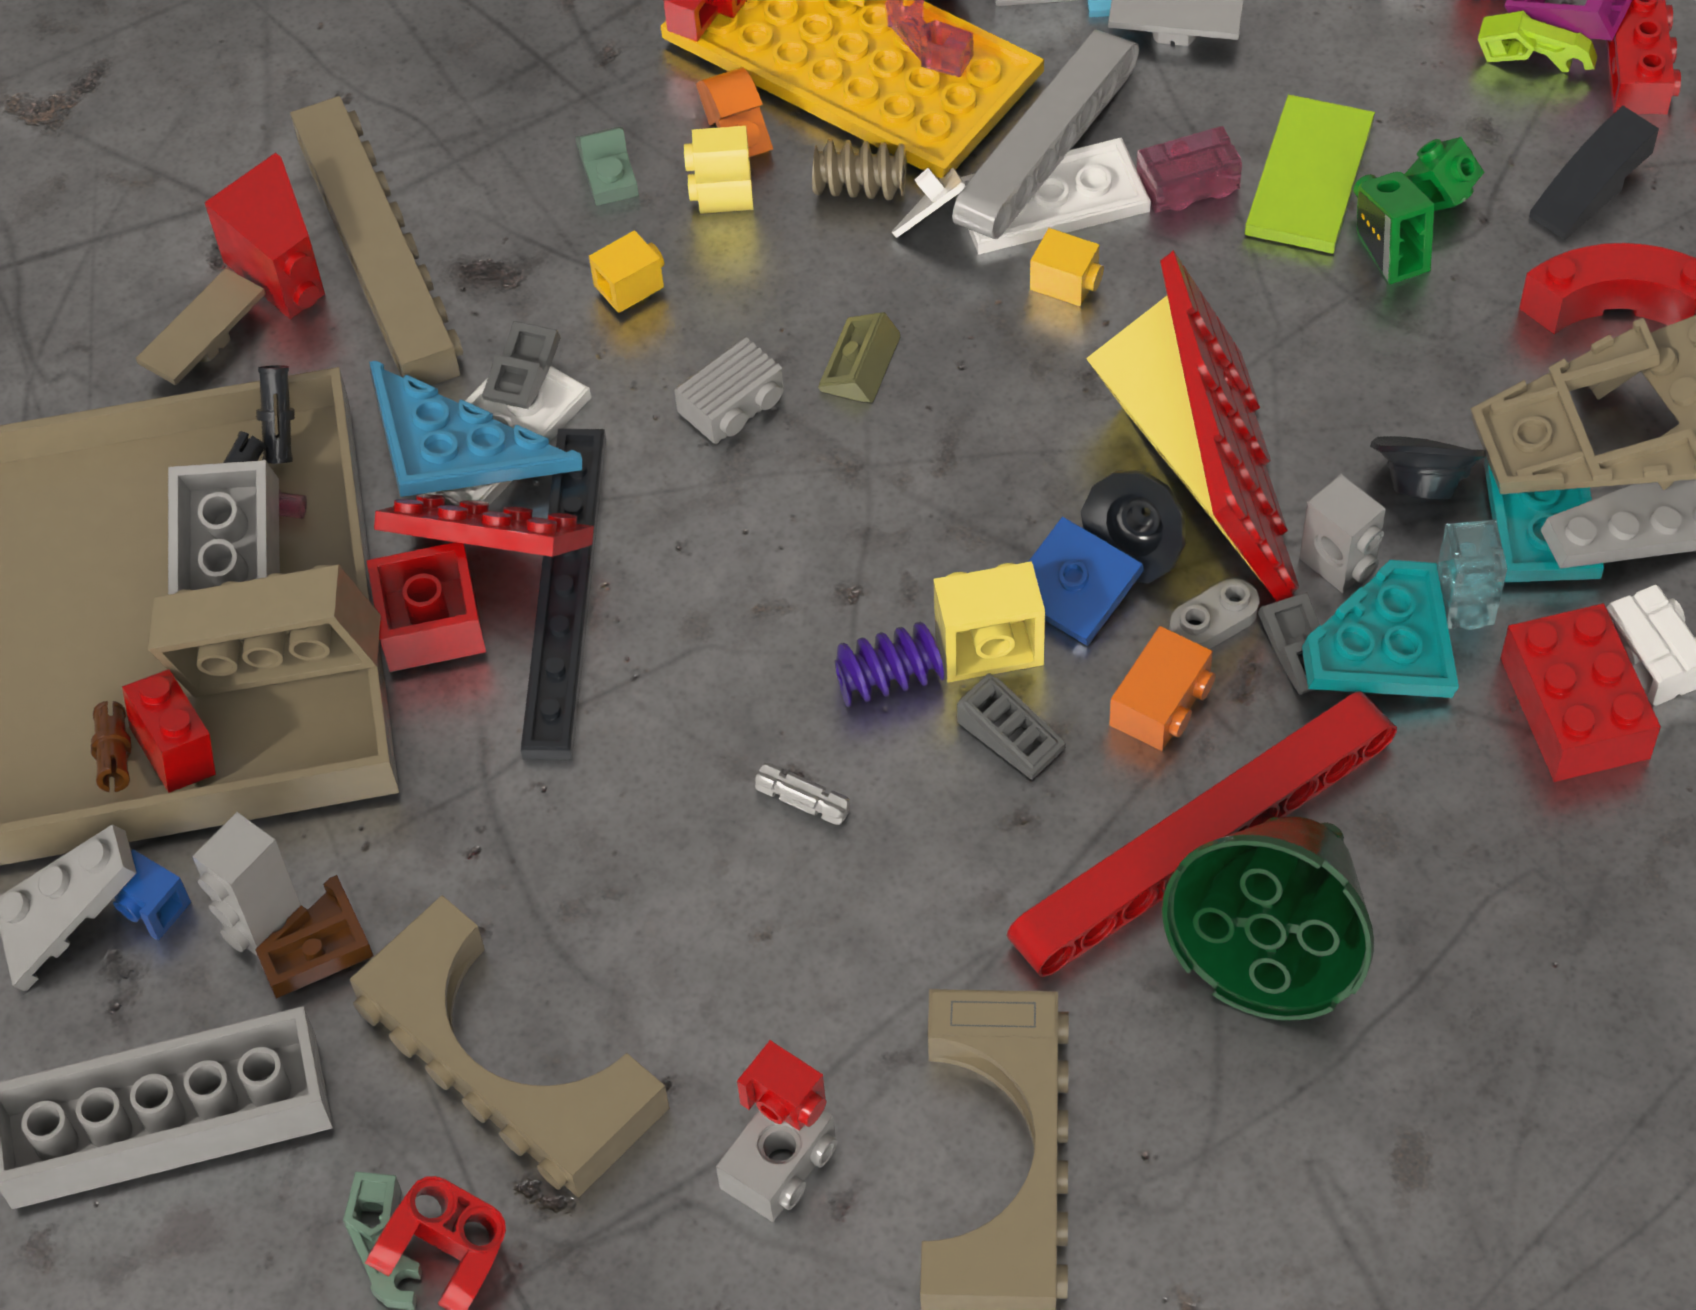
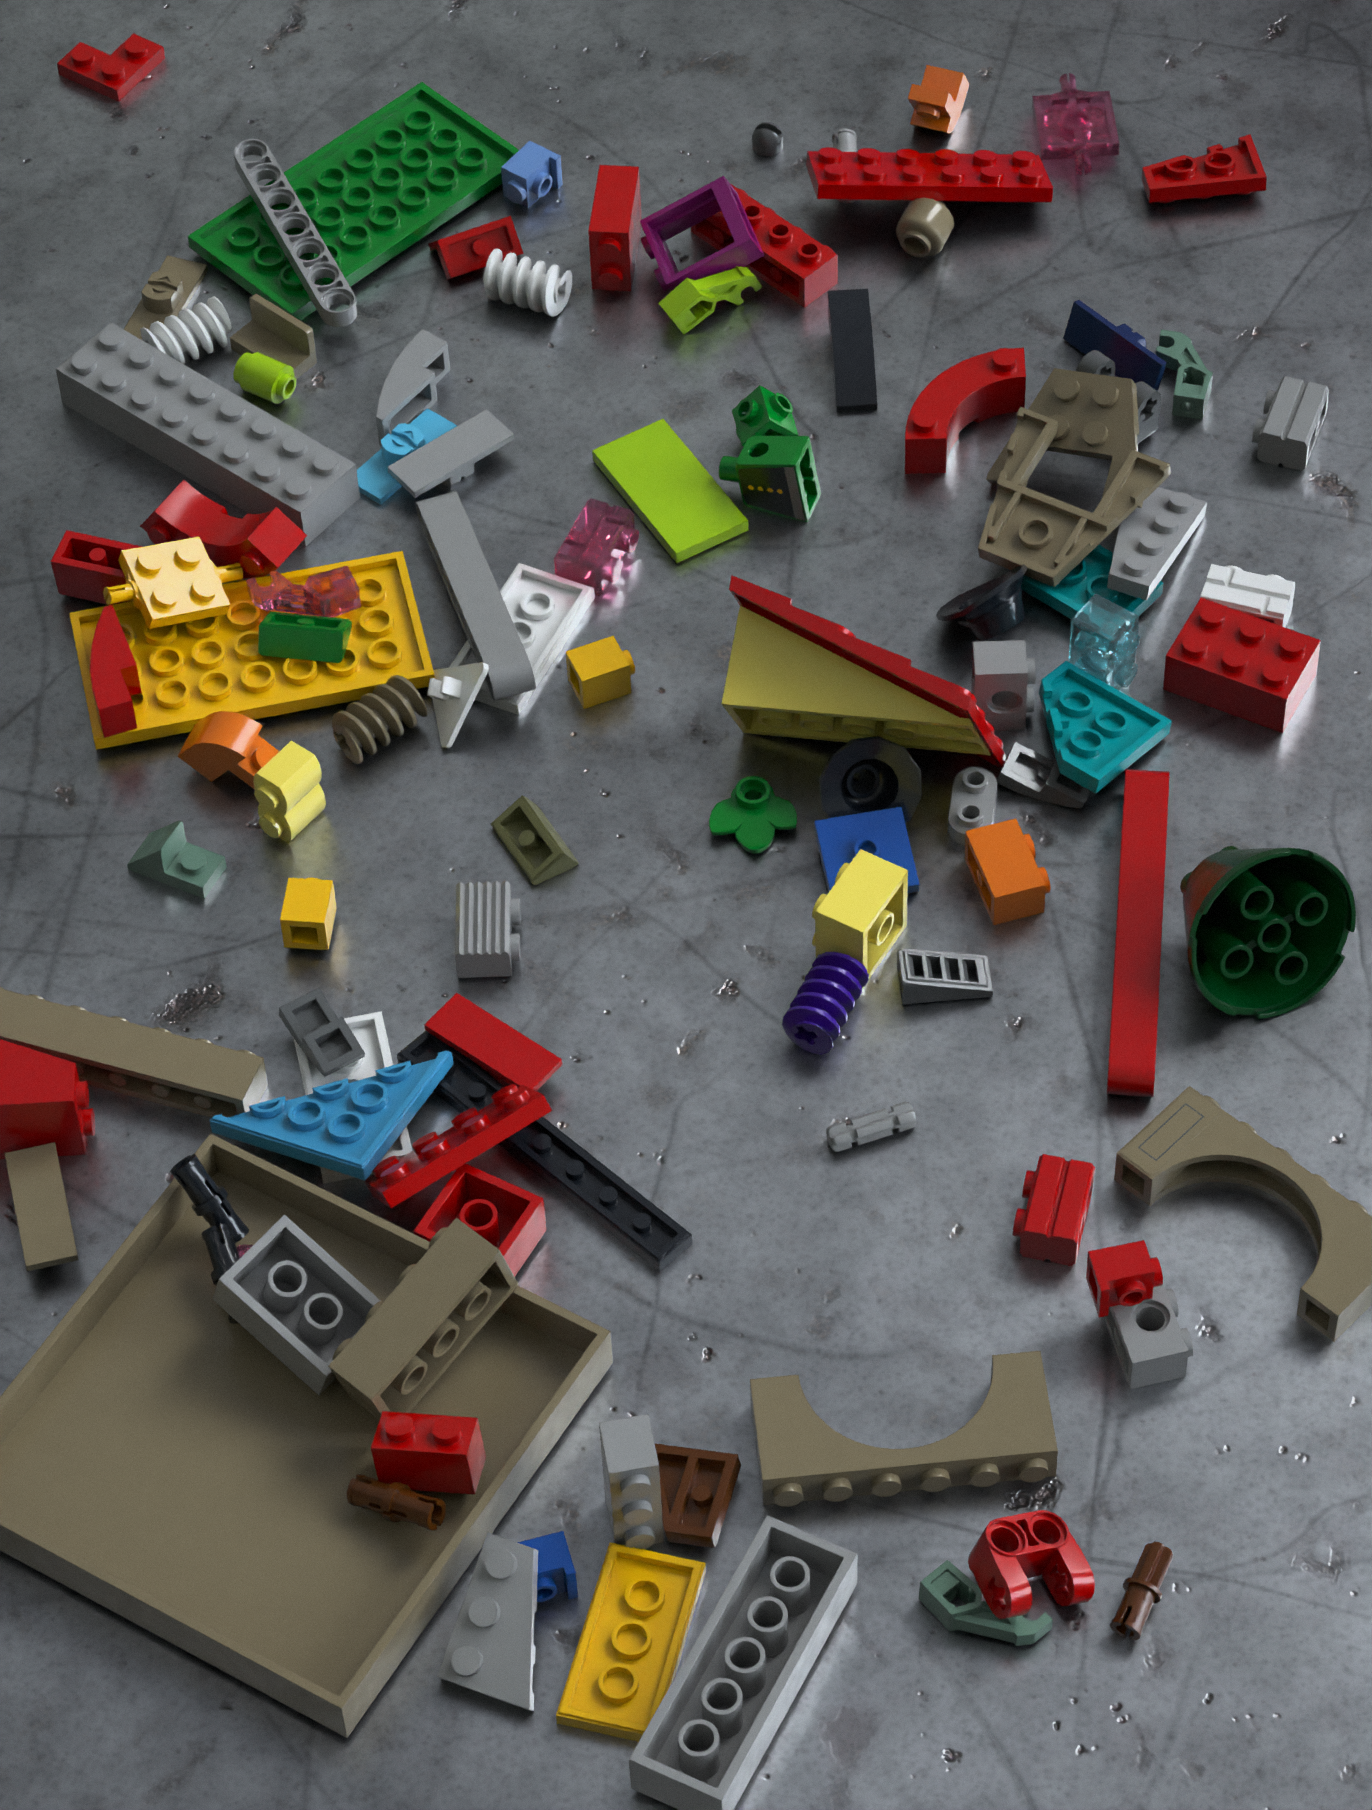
camera: 50 degrees left, 5 degrees down
none -> green slope [258,612,352,663]
none -> red piece [424,993,563,1091]
none -> yellow tile [556,1542,706,1742]
none -> green plate [709,776,797,853]
none -> red brick [1013,1154,1095,1266]

